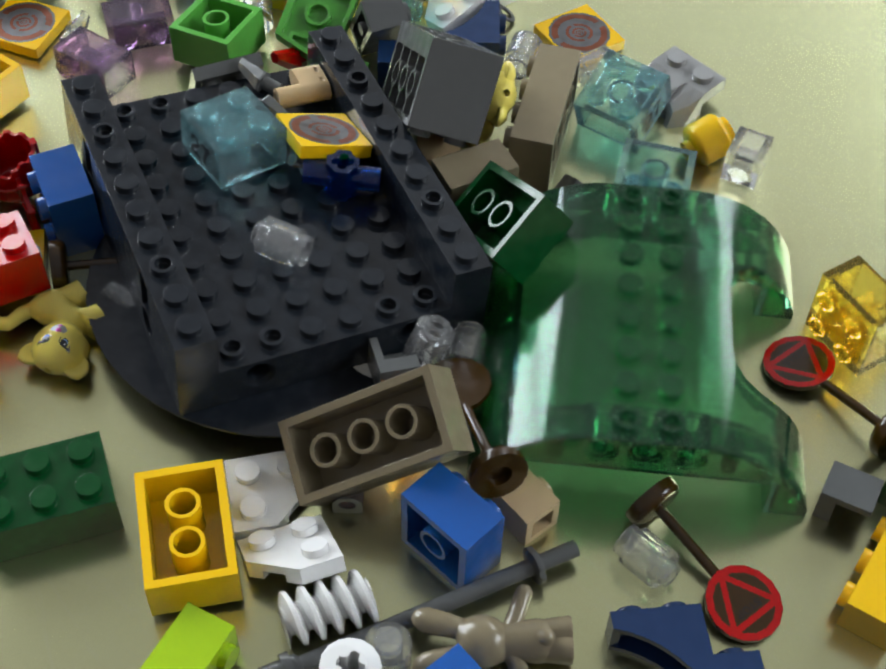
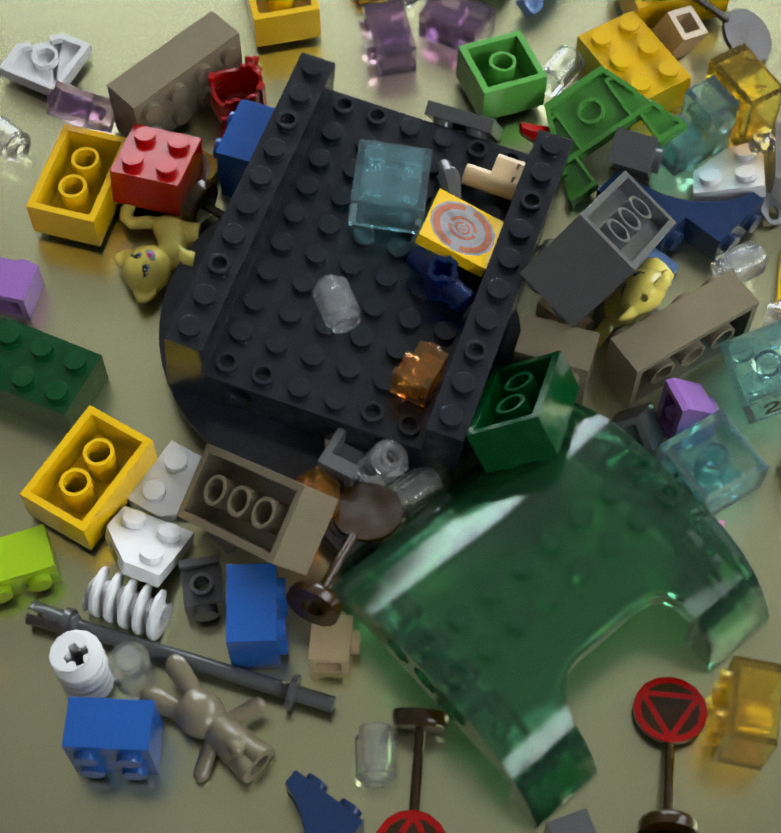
camera: 45 degrees right, 10 degrees up
dark grey bar [238,57,283,95] -> none
none -> dark grey brick [178,555,226,621]
none -> clear orange brick [390,340,449,408]
none -> medium lavender slope [656,377,719,448]

